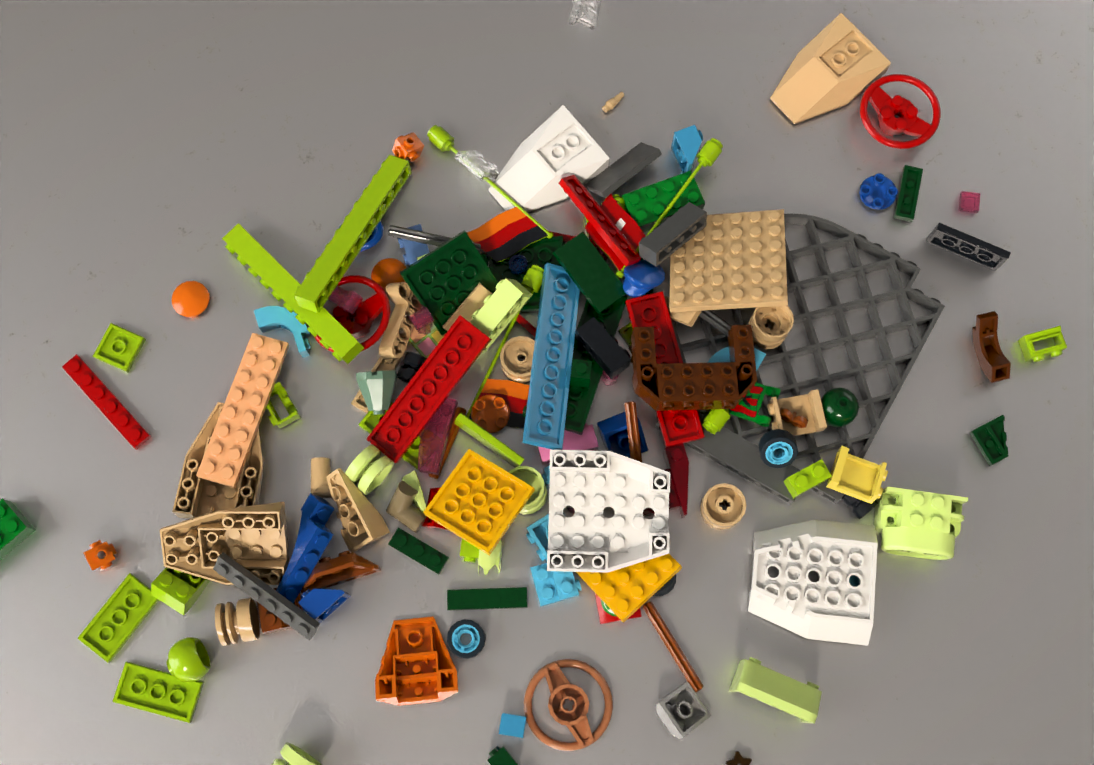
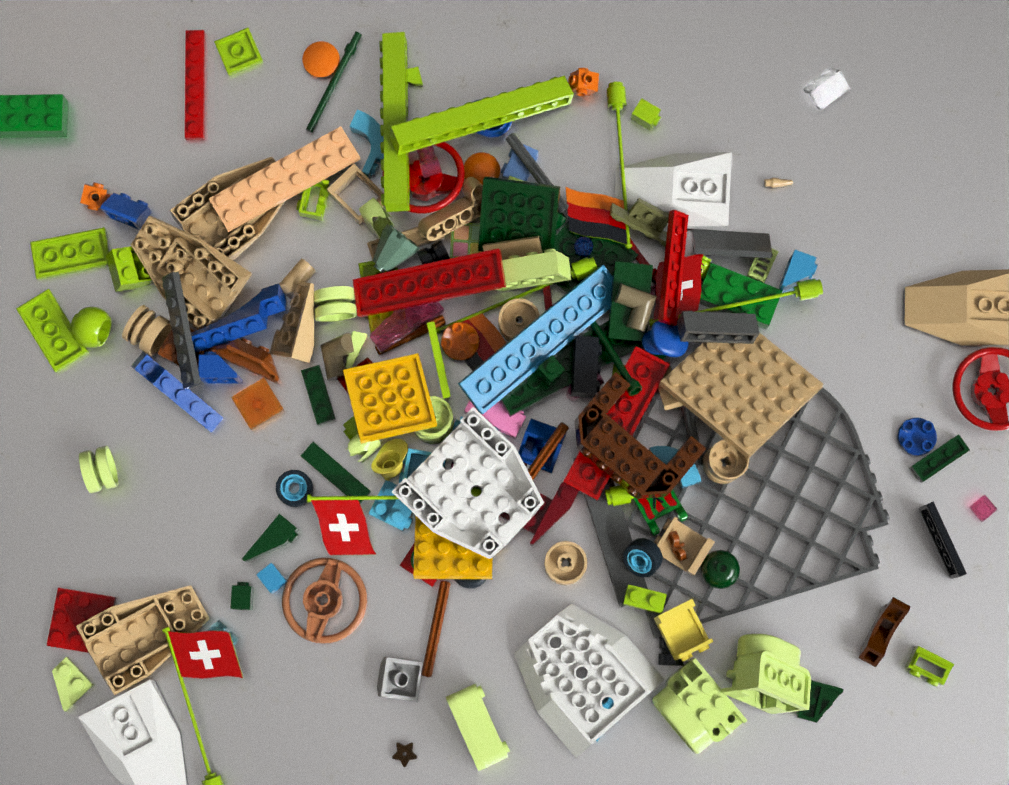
camera: 45 degrees right, 5 degrees up
orange wedge [375,616,458,706] -> none
clear pink piece [409,306,434,335] -> none
clear plate [454,150,500,181] -> none
none -> blue slope [100,193,152,230]
none -> arch [131,352,223,432]
none -> clear orange plate [231,377,284,430]
none -> dark green slope [242,514,299,563]
none -> dark green bar [306,31,362,133]
none -> red flag [307,487,482,555]
none -> tan window [327,164,384,225]
none -> yellowish green piece [359,197,394,239]
none -> light yellow piece [371,439,408,481]
none -> lime tile [408,67,423,86]
none -> dark green piece [590,321,642,396]
none -> olive bracket [610,198,669,247]
none -> dark tan brick [614,284,657,333]
none -> lime brick [631,98,661,130]
none -> yellowish green brick [721,634,811,714]
none -> yellowish green slope [747,248,779,283]

